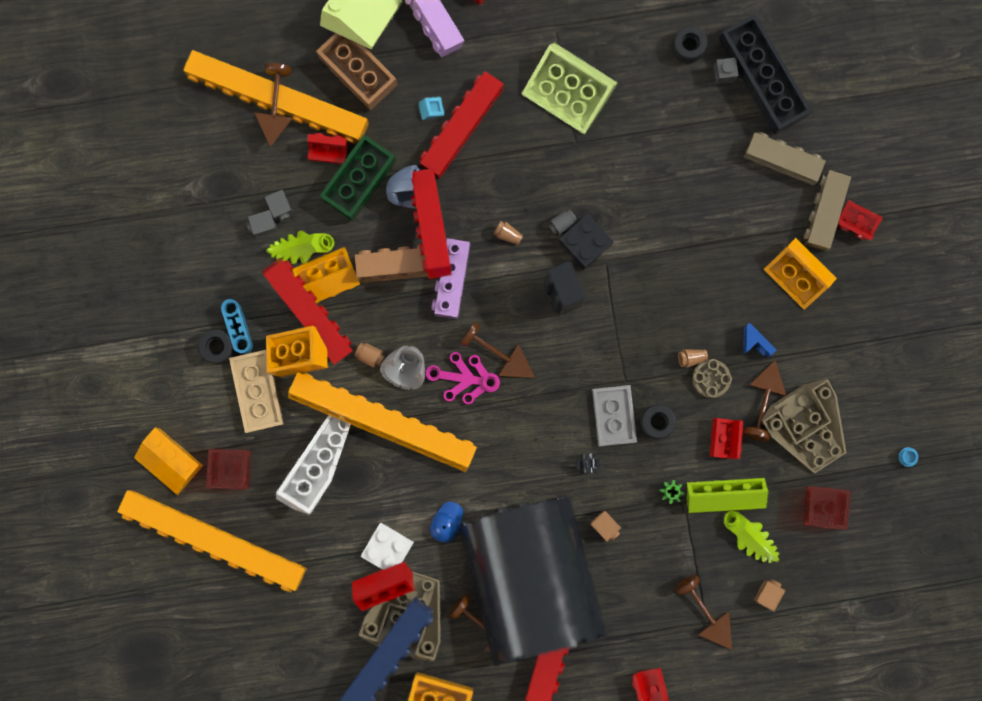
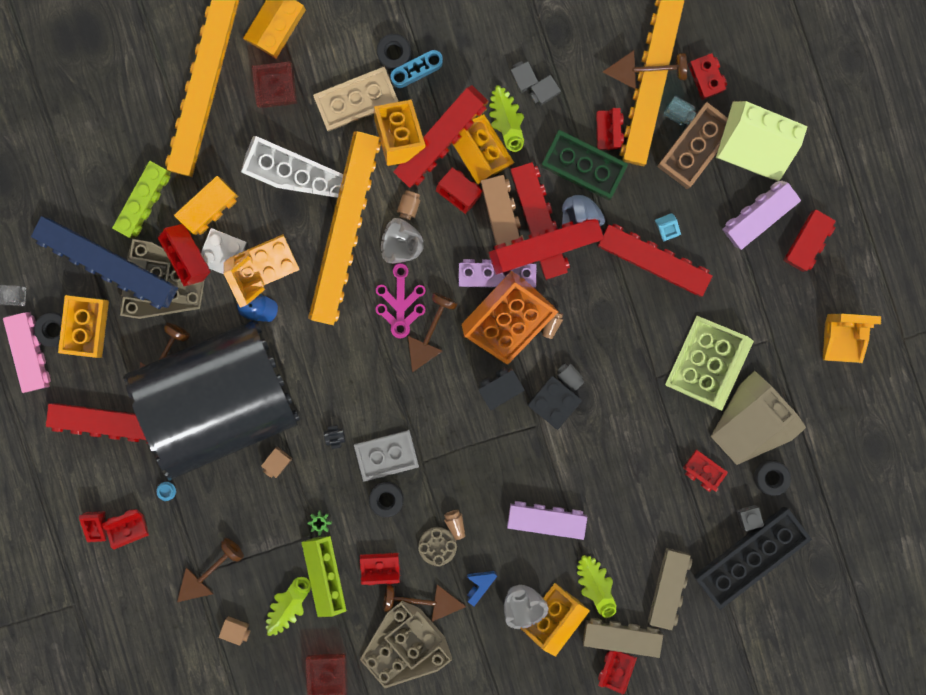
camera: 80 degrees right, 5 degrees up
none -> lime brick [113,161,171,239]
none -> dark azure plate [157,482,176,501]
none -> light orange slope [174,176,238,235]
none -> light orange bracket [223,234,300,308]
none -> red brick [436,167,482,214]
none -> orange slope [462,271,558,365]
none -> light grey hair [504,585,549,629]
none -> lavender brick [507,501,587,540]
none -> red brick [510,162,570,280]
none -> lime plant [577,555,616,618]
none -> clear light blue brick [663,95,697,126]
none -> red bracket [683,450,728,492]
none -> red brick [688,53,727,100]
none -> dark tan wedge [710,371,806,465]

